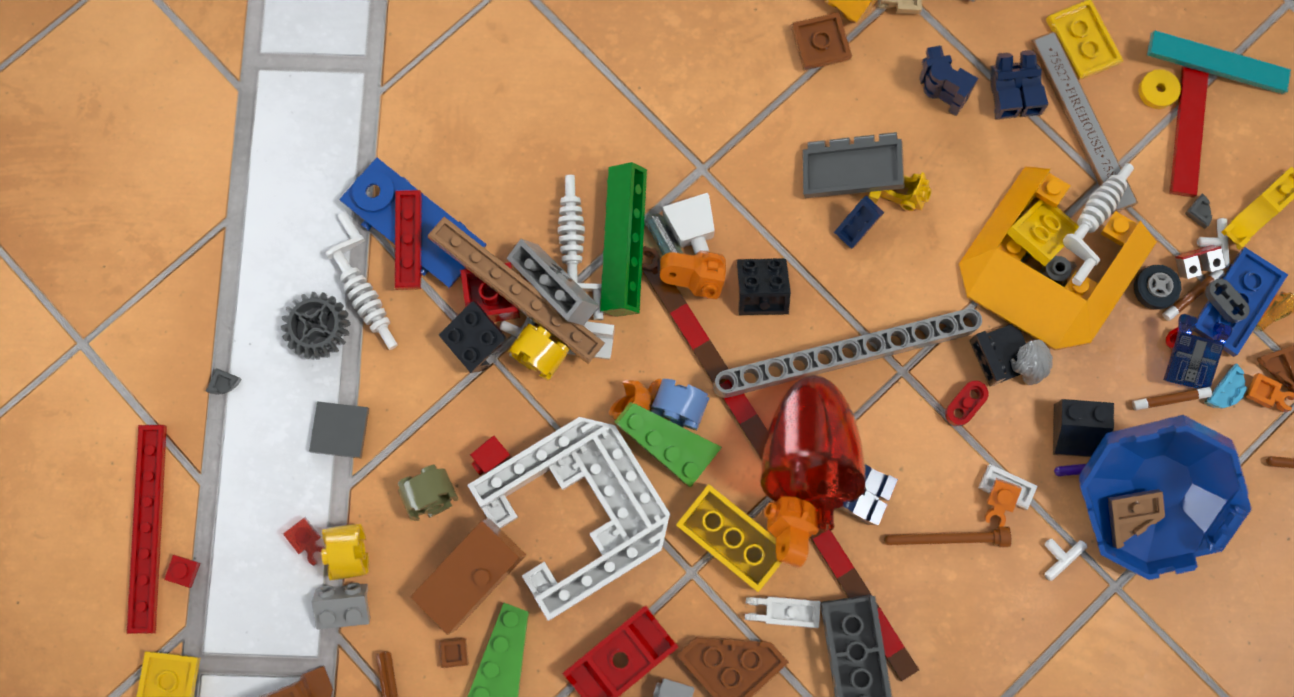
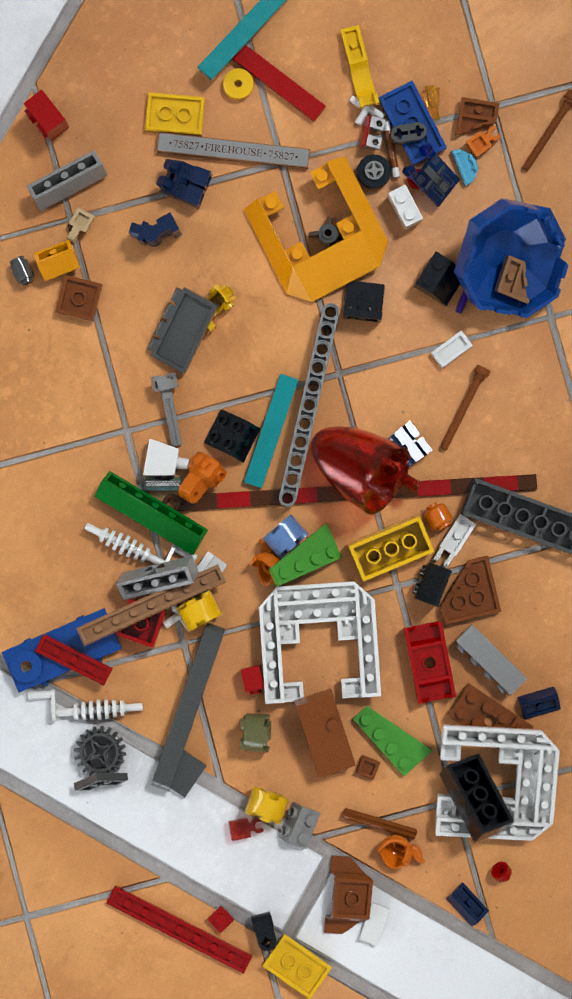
camera: 65 degrees left, 10 degrees up
dark grey tile [206,368,242,395] -> none
black bracket [439,301,506,373] -> none
orange piece [764,496,820,568] -> none
dark blue tile [834,196,885,249] -> none
red plate [945,381,989,426] -> none
orange plate [985,478,1022,527] -> none
yellow plate [1006,199,1079,266] -> none
light grey hair [1010,339,1053,385] -> none
white piece [1044,538,1087,581] -> none
white piece [1063,163,1134,286] -> none
dark orange bar [1132,387,1212,411] -> none
dark grey tile [1185,193,1212,229] -> none
none -> dark grey tile [74,773,128,791]
none -> light grey piece [151,373,182,447]
none -> dark grey beam [151,623,225,791]
none -> teal tile [244,374,299,488]
none -> black piece [251,911,276,951]
none -> white brick [387,184,423,230]
none -> black slope [412,562,452,607]
none -> orange head [424,502,453,532]

